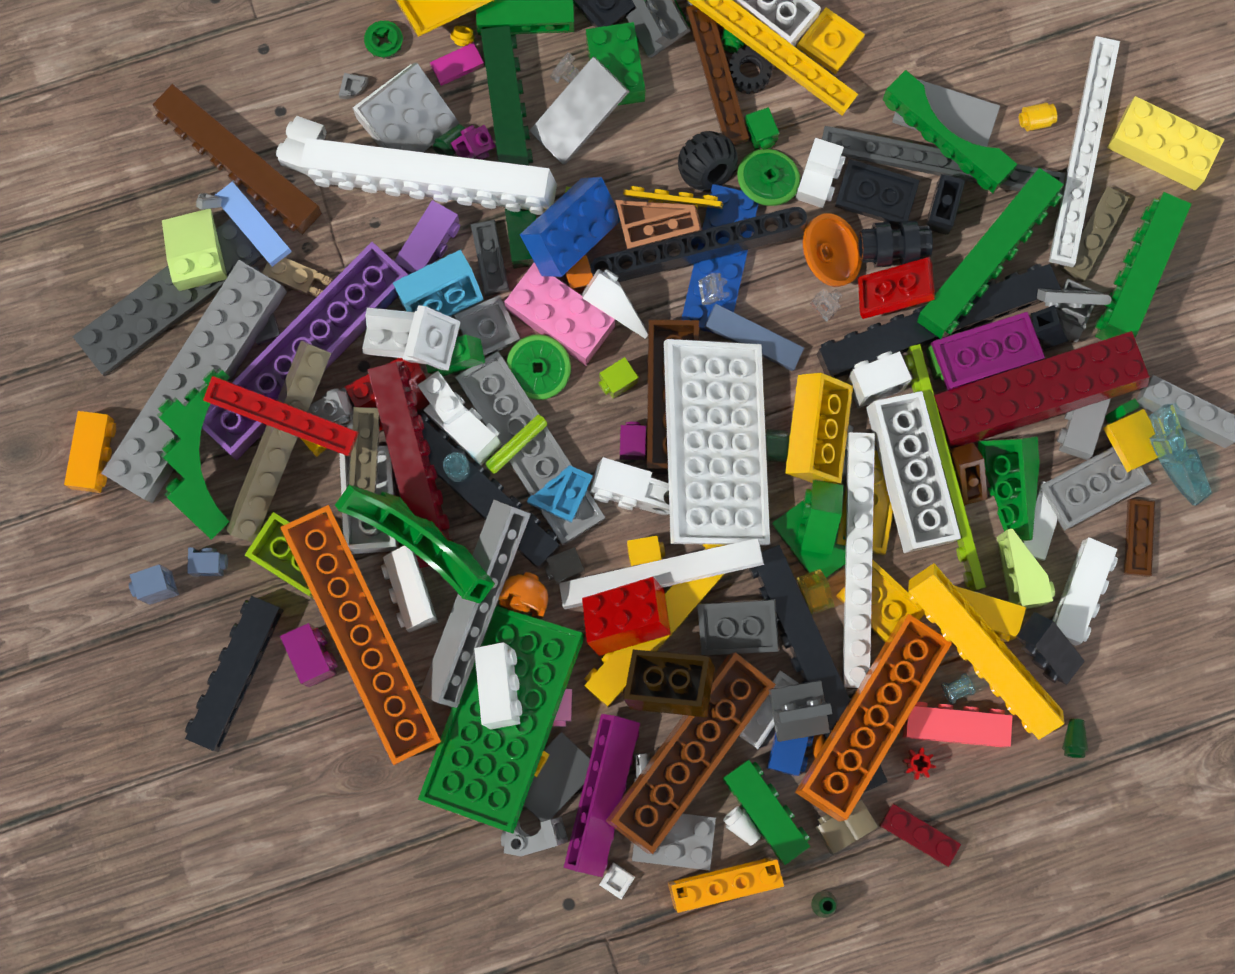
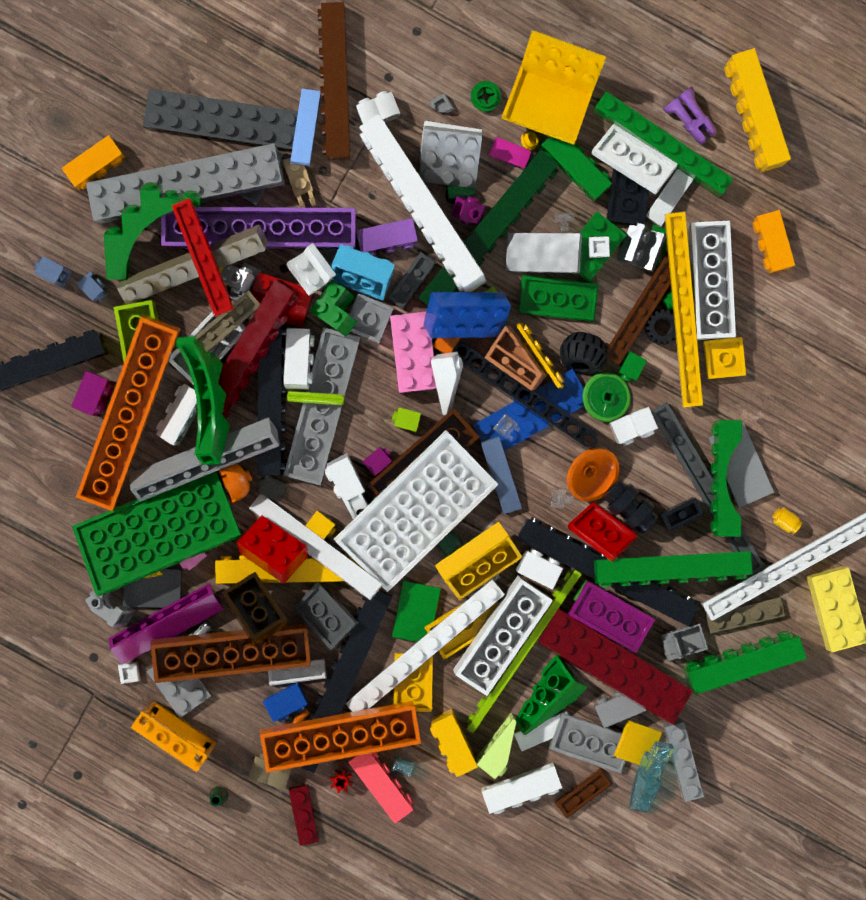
camera: 50 degrees right, 10 degrees up
yellowish green slope [162,209,227,291] -> none
light grey tile [196,193,222,210] -> none
white bracket [403,306,460,370] -> none
white plate [418,371,467,426] -> none
clear light blue wheel [443,452,470,482] -> none
white brick [474,642,522,729] -> none
green wheel [506,334,571,400] -> none
dark azure wing [527,465,593,523] -> none
green brick [722,760,810,865] -> none
white cone [723,806,761,846] -> none
dark grey bracket [769,680,832,742] -> none
green brick [797,480,843,555] -> none
clear yellow brick [797,569,834,615] -> none
black plate [835,159,920,226] -> none
yellow brick [908,563,1064,740] -> none
reddish brown slope [949,443,988,506] -> none
black brick [1016,612,1085,685] -> none
black brick [1031,305,1068,349] -> none
light grey hinge [1037,289,1111,308] -> none
dark green cone [1062,719,1088,758] -> none
green tile [1105,398,1140,423] -> none
none -> green tile [518,275,599,322]
none -> white plate [589,237,609,258]

